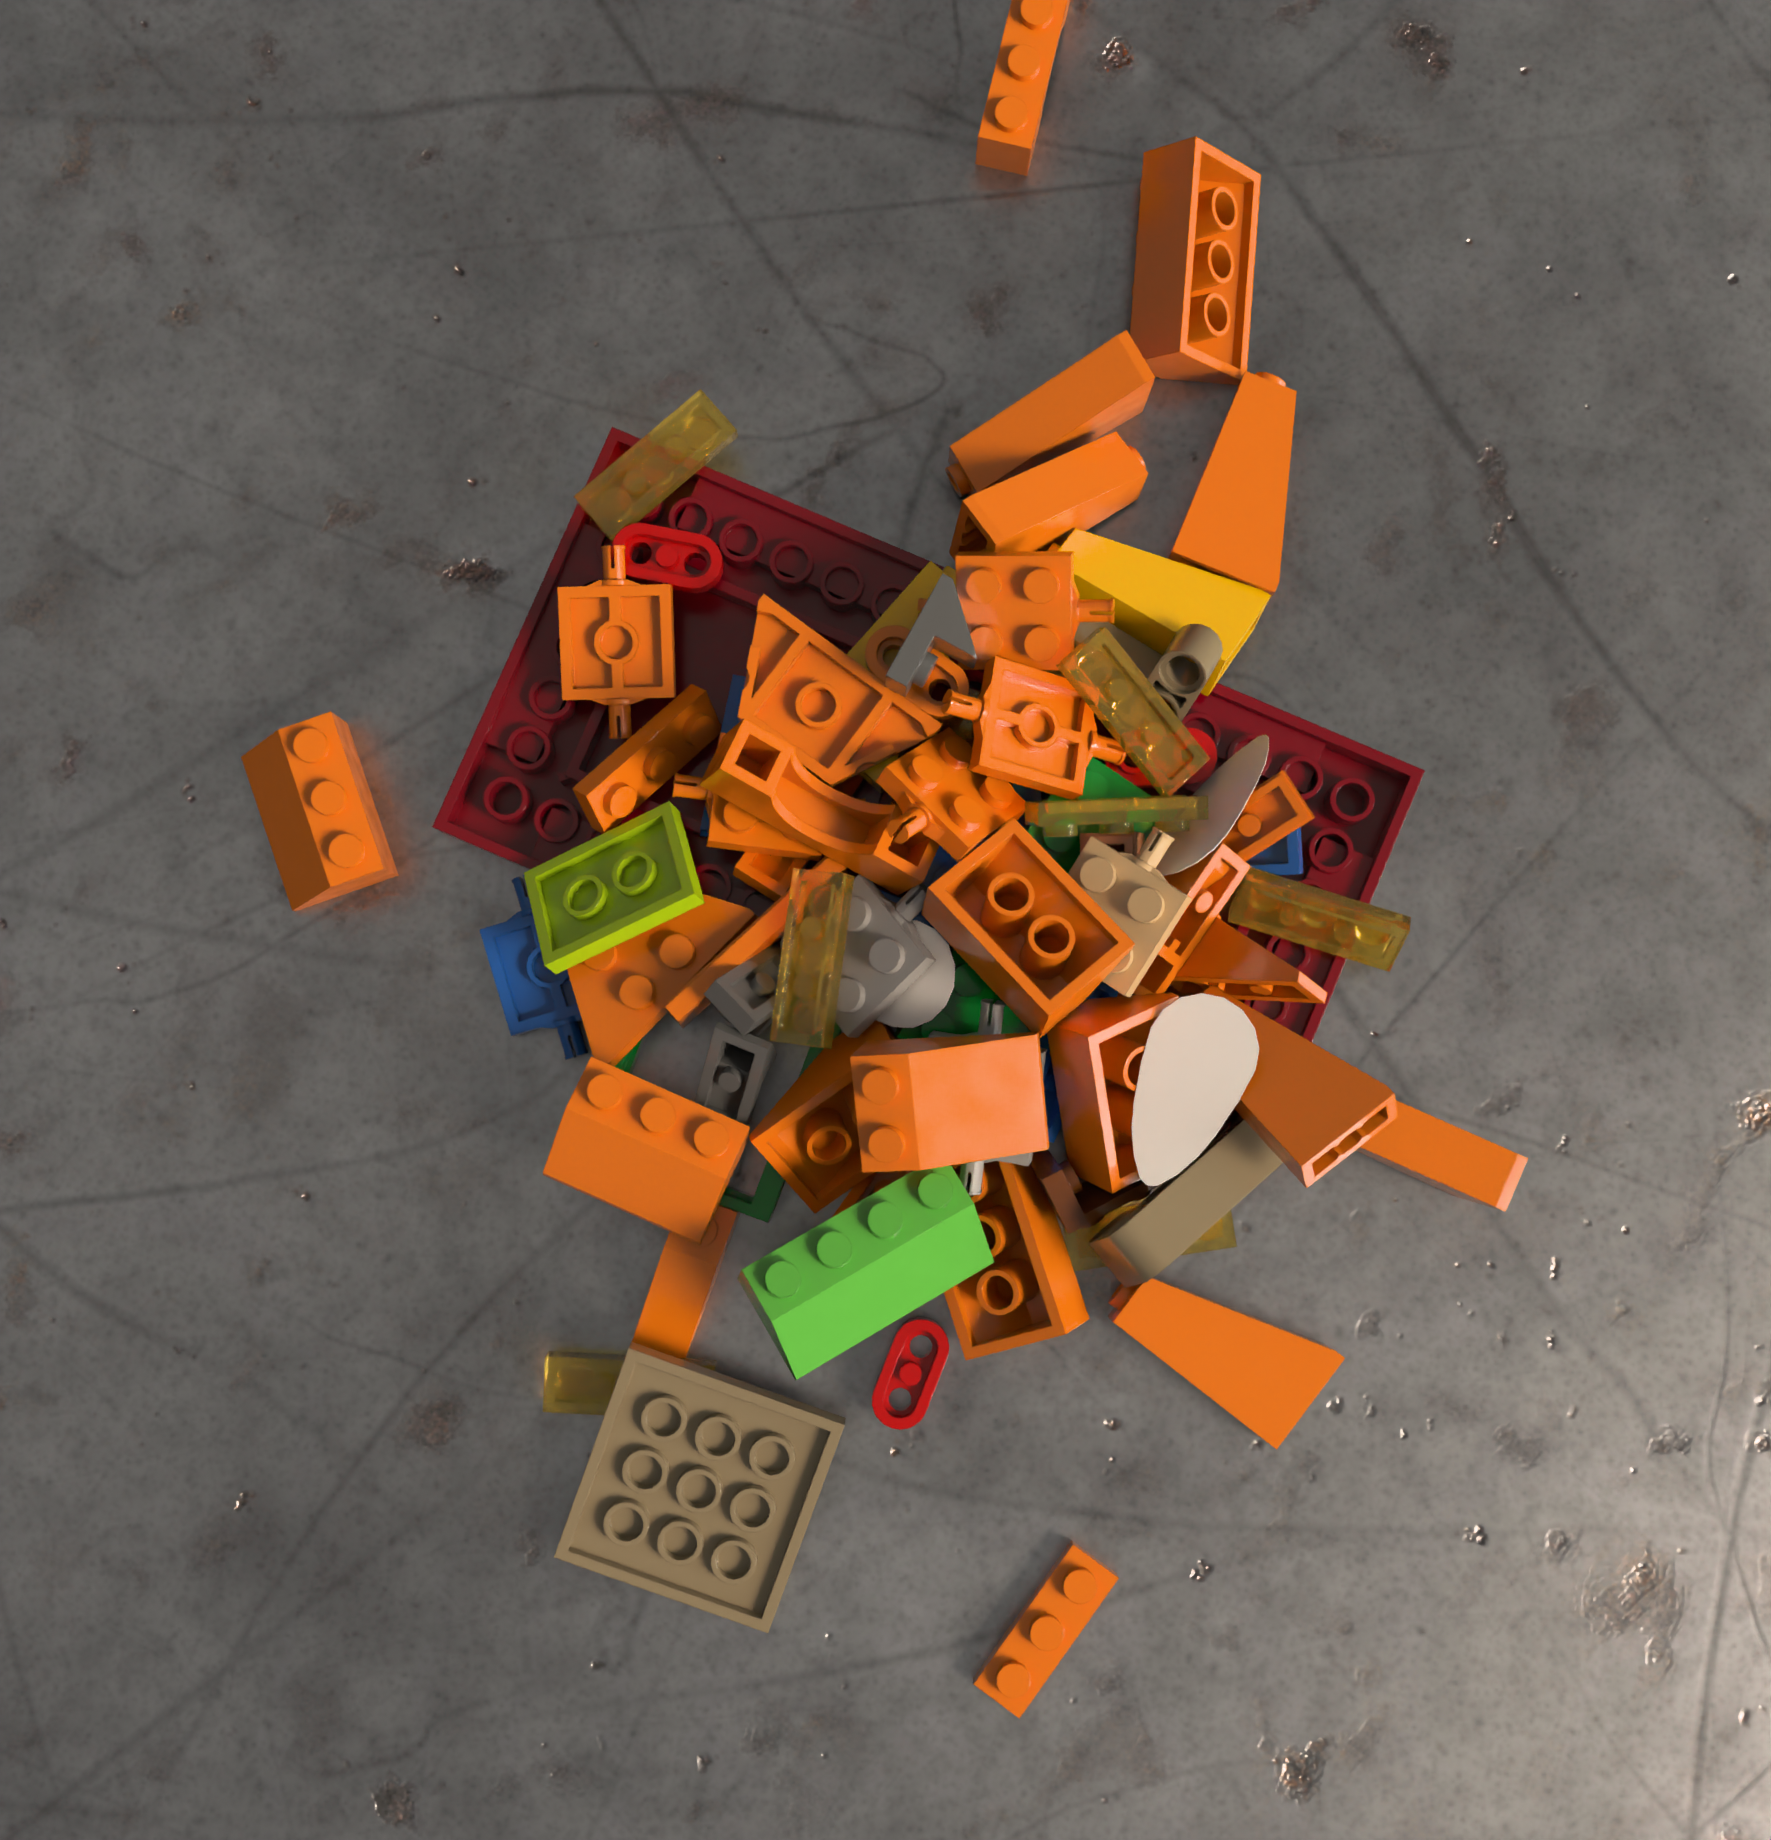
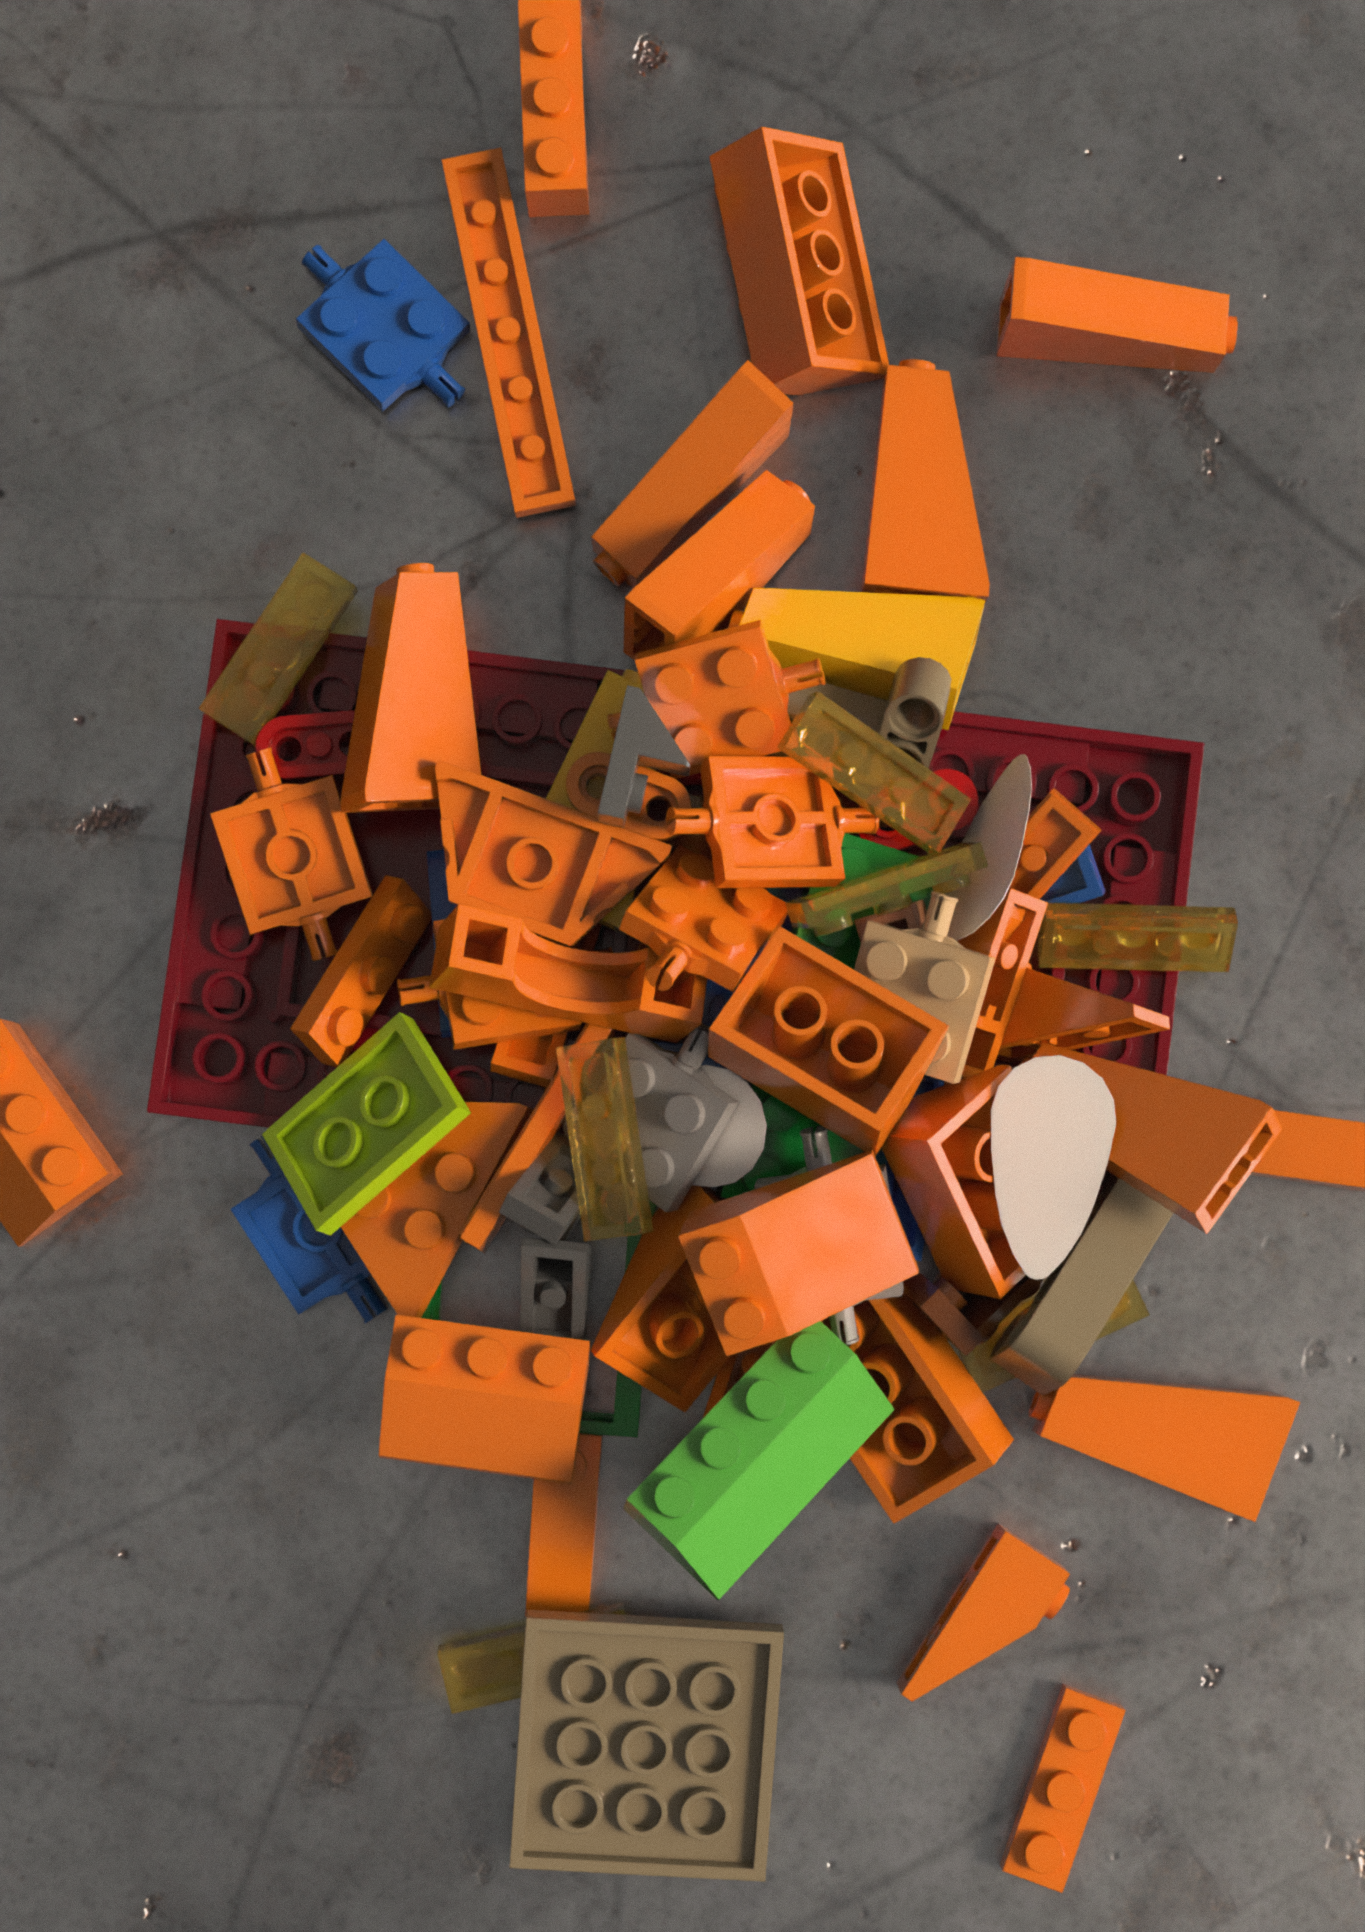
camera: 20 degrees left, 0 degrees up
red plate [872,1317,949,1430] -> none
none -> blue plate [296,239,470,412]
none -> orange slope [340,563,481,813]
none -> orange plate [441,147,576,518]
none -> orange slope [896,1523,1070,1702]
none -> orange slope [996,257,1238,373]

